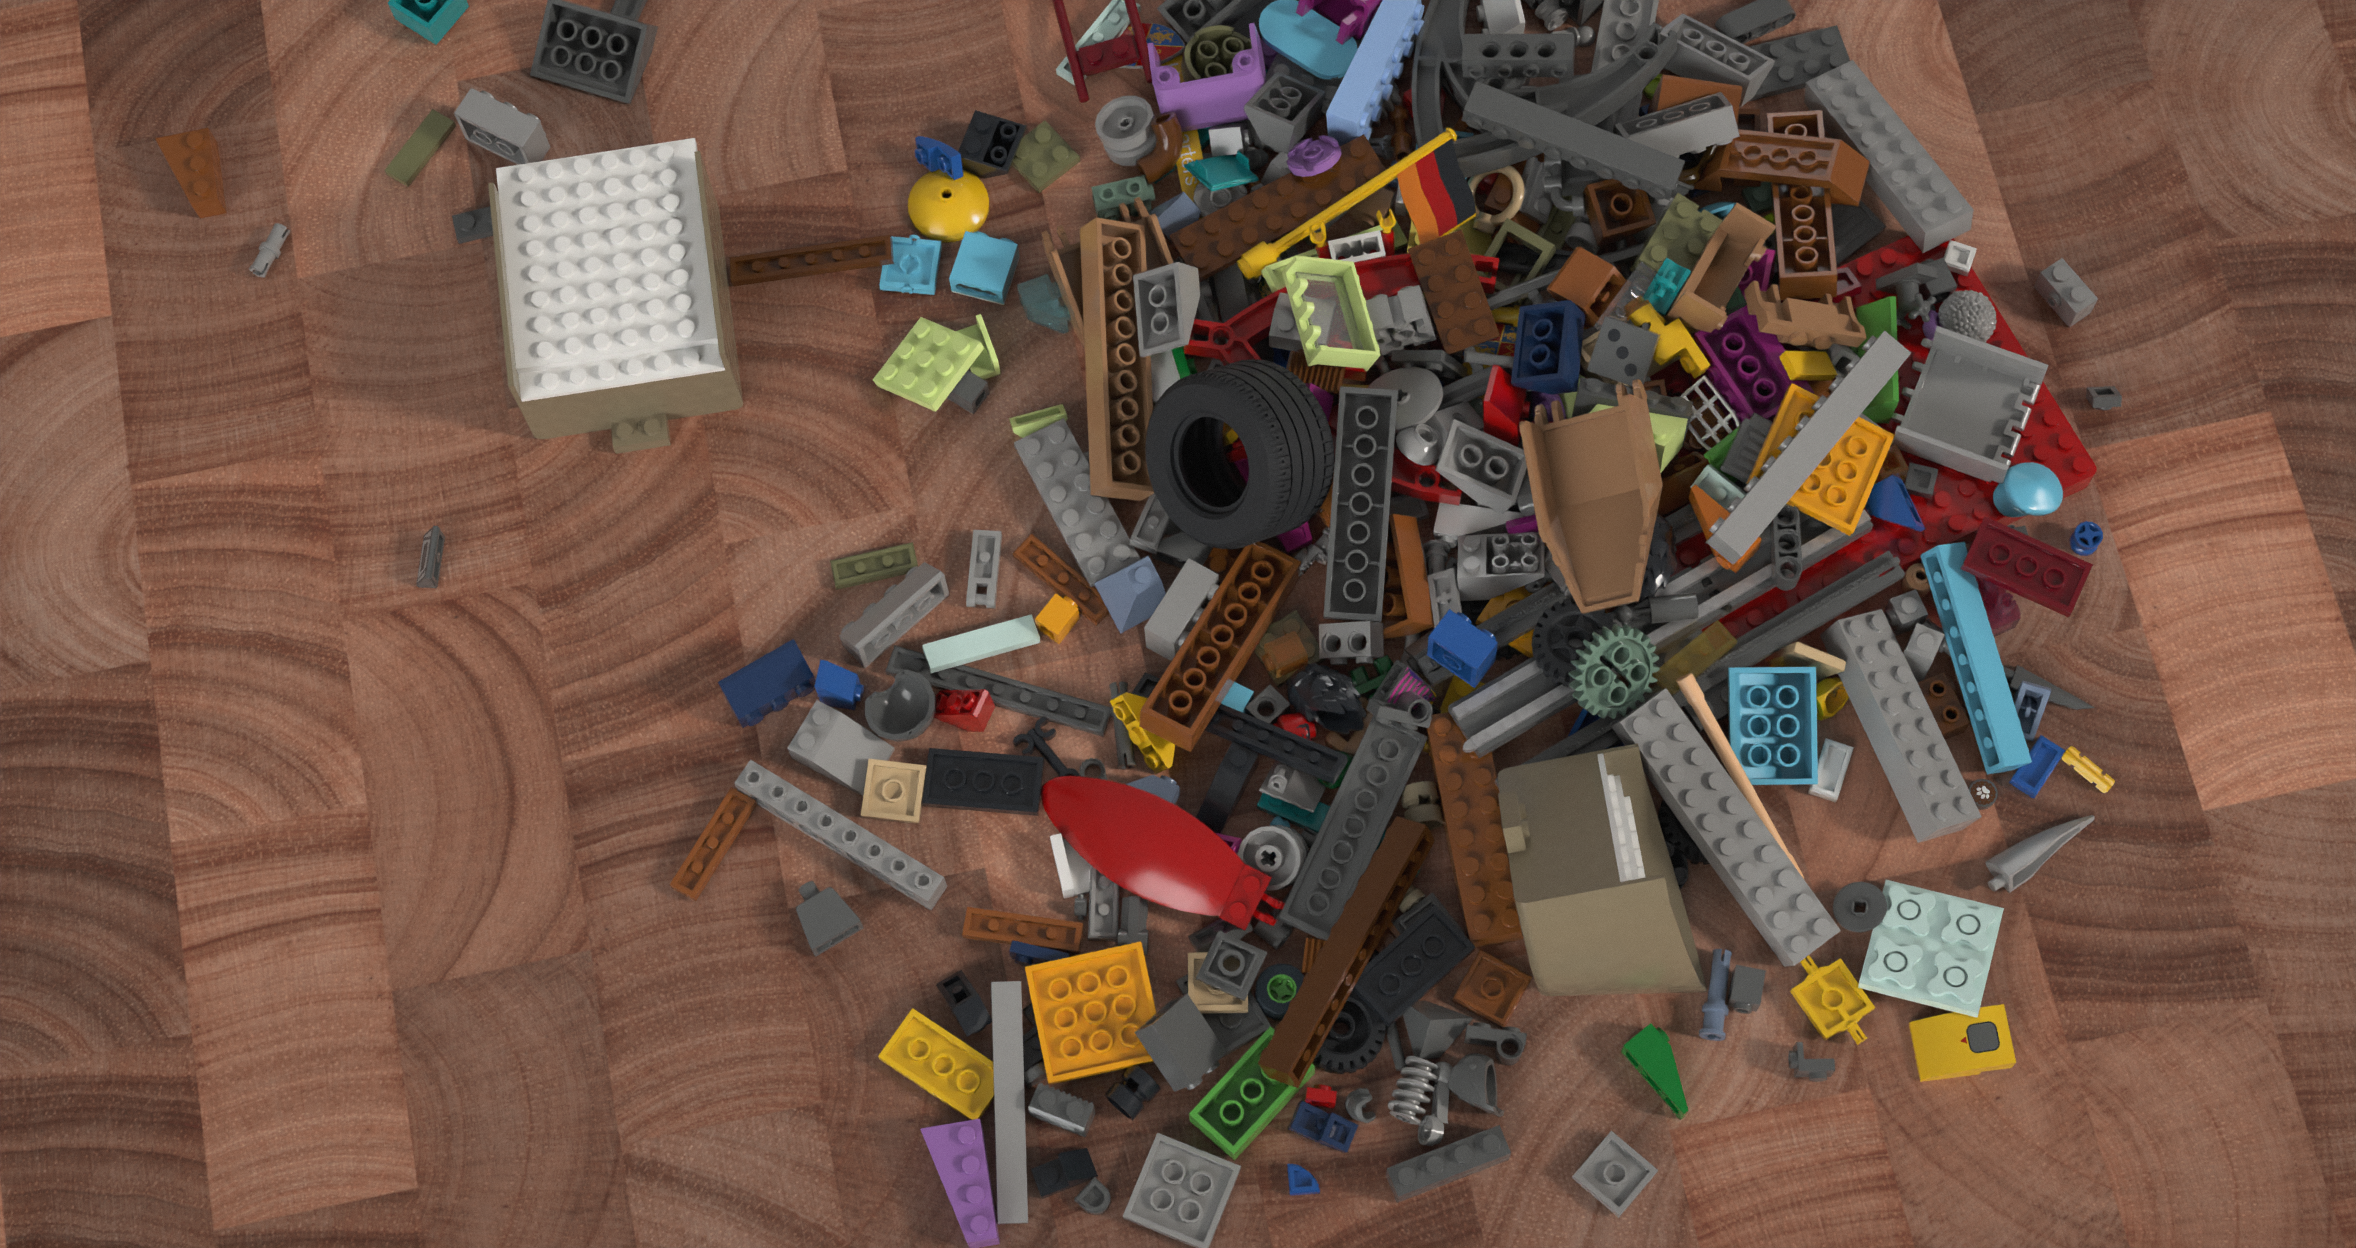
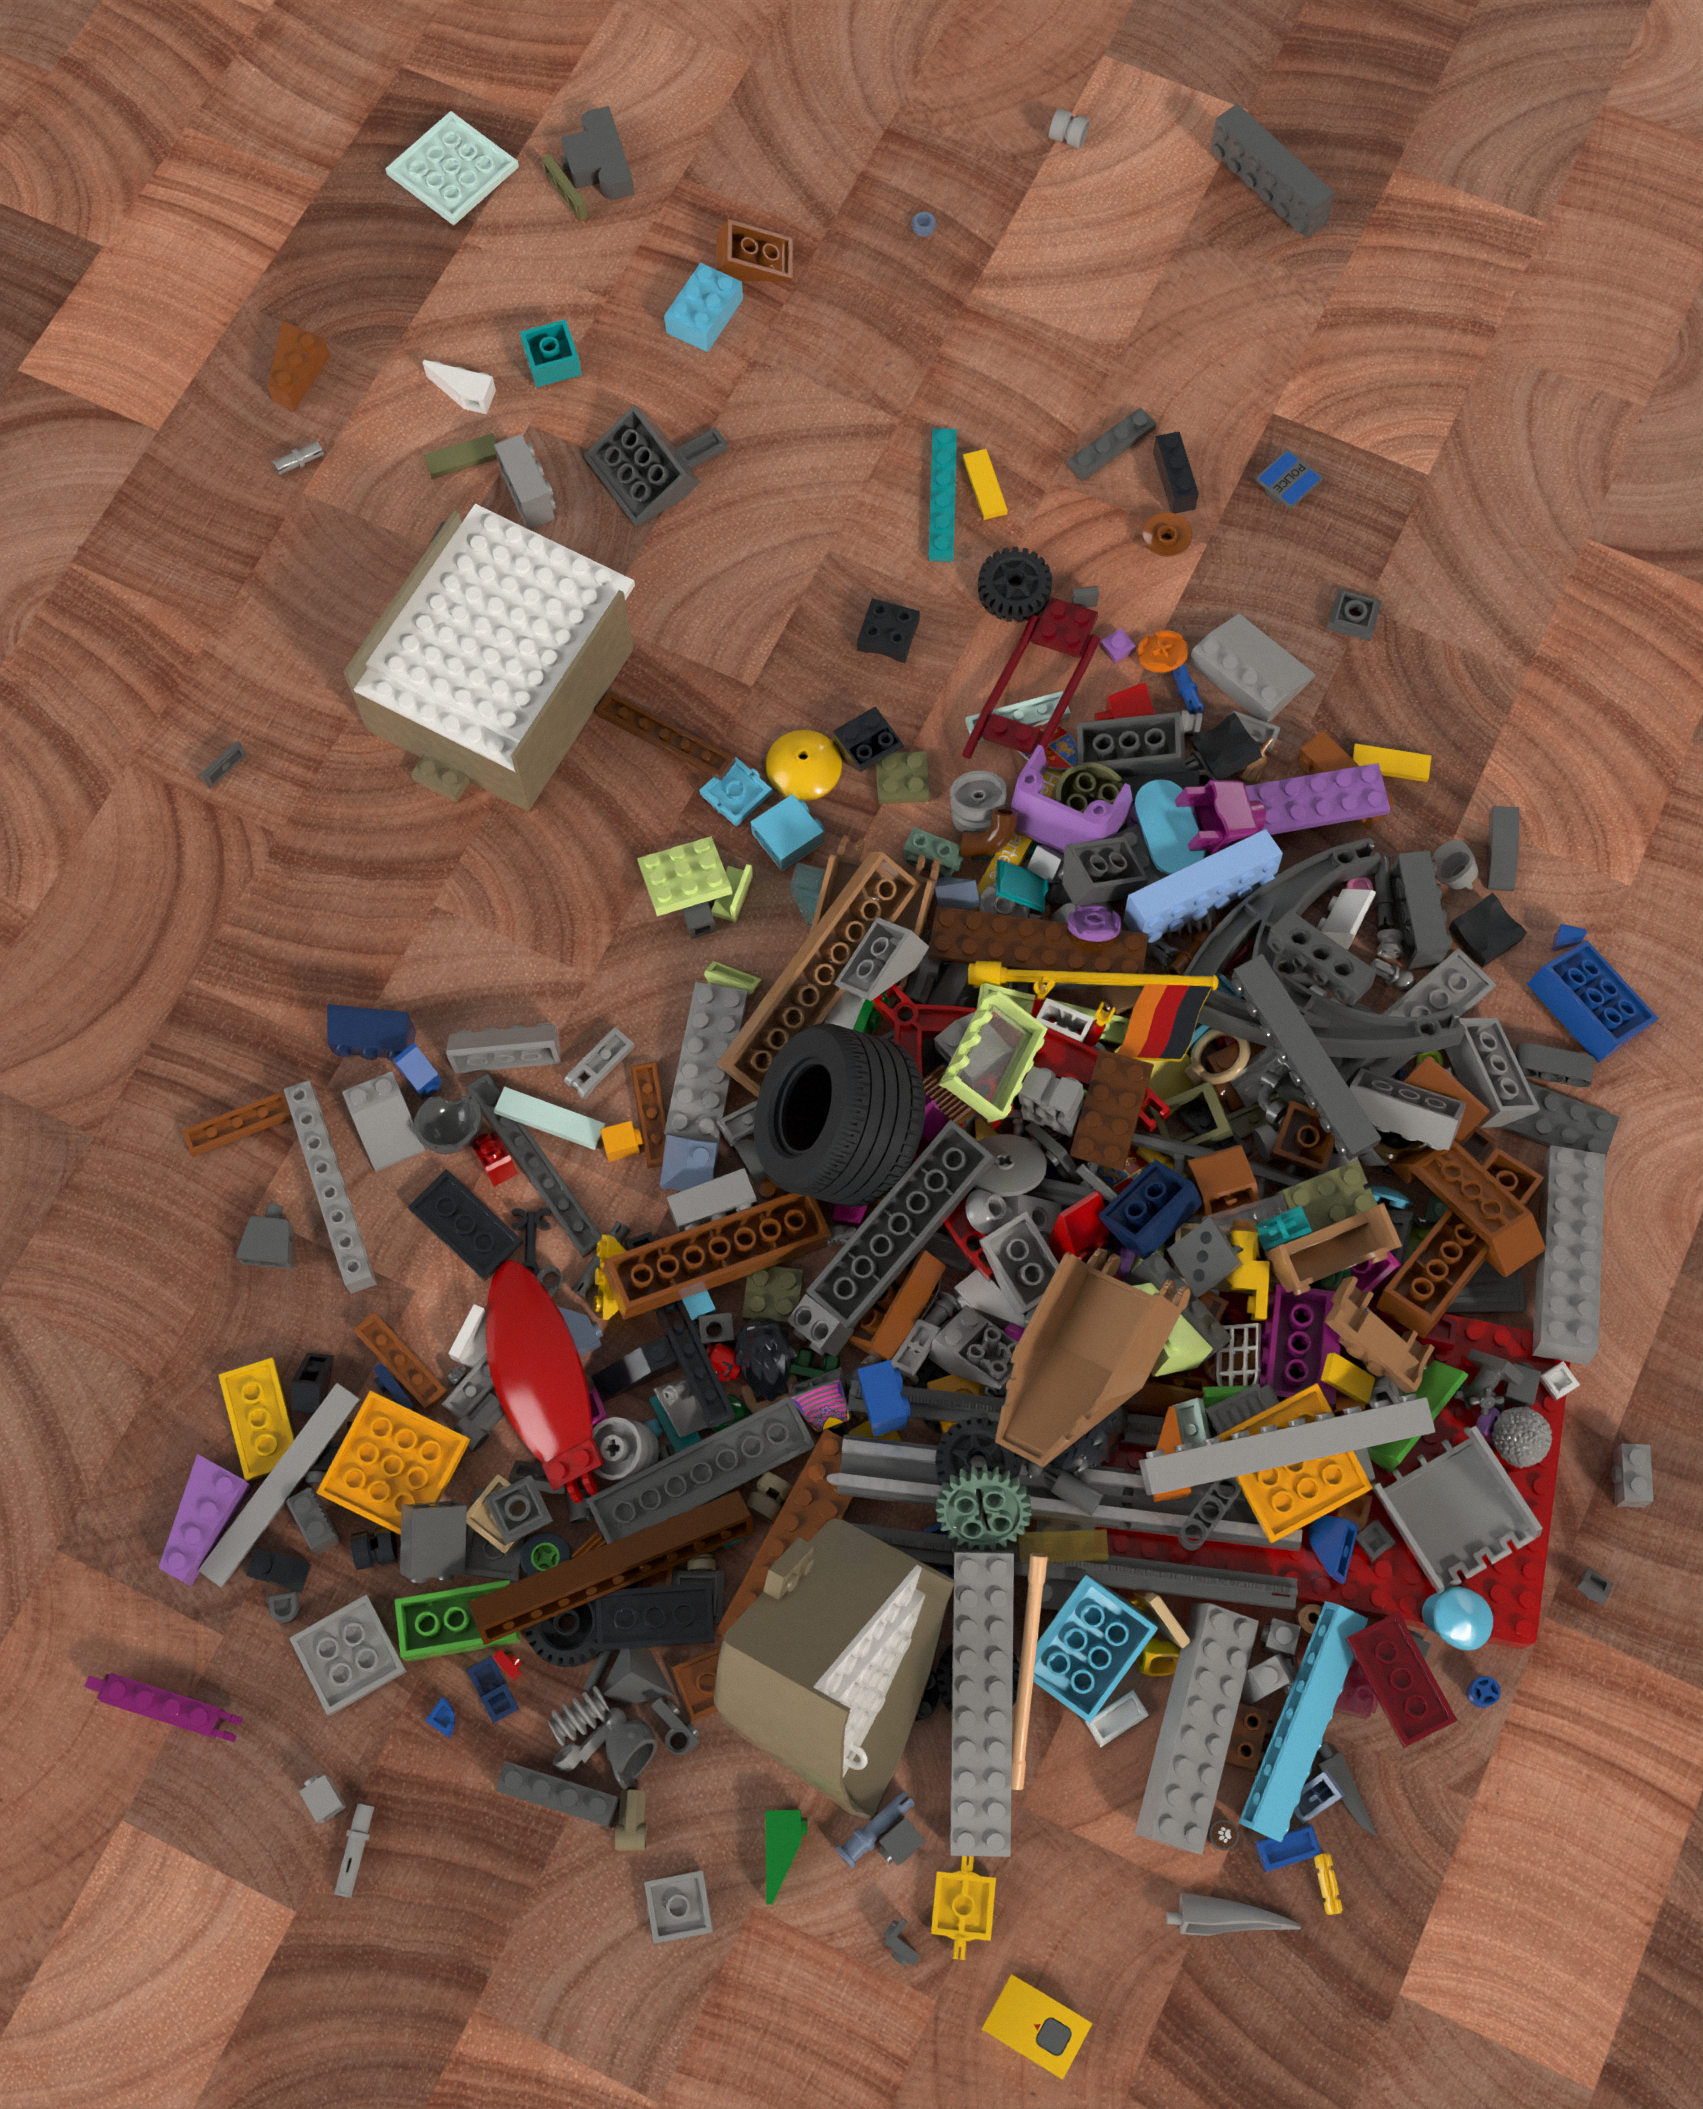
camera: 35 degrees right, 0 degrees up
olive tile [830,542,918,590] -> none
tan plate [861,759,927,824] -> none
blue slope [915,136,963,180] -> none
clear orange brick [1261,631,1308,678] -> none
dark grey arm [1345,1088,1376,1123] -> none
dark grey plate [1367,691,1432,730] -> none
dark grey piece [1833,882,1887,932] -> none
light aqua piece [1858,880,2004,1018] -> none
none -> white slope [423,360,496,414]
none -> dark tan piece [615,1790,647,1851]
none -> black brick [857,598,920,663]

